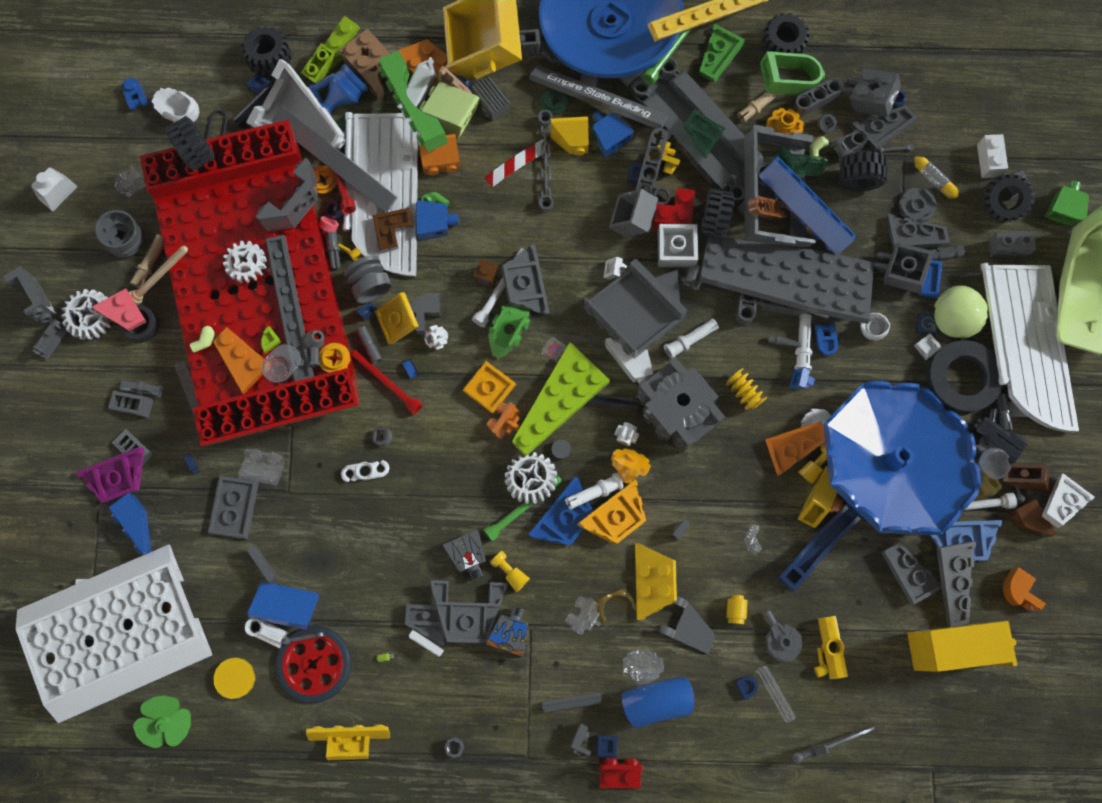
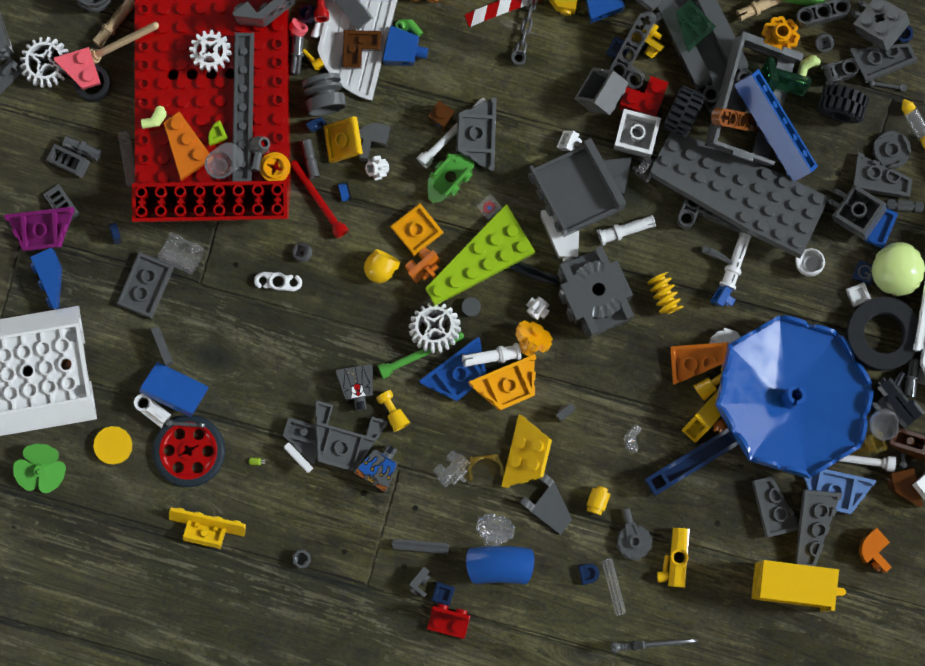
camera: 15 degrees right, 5 degrees up
blue plate [814,323,838,356] -> none
none -> yellow helmet [364,249,400,283]

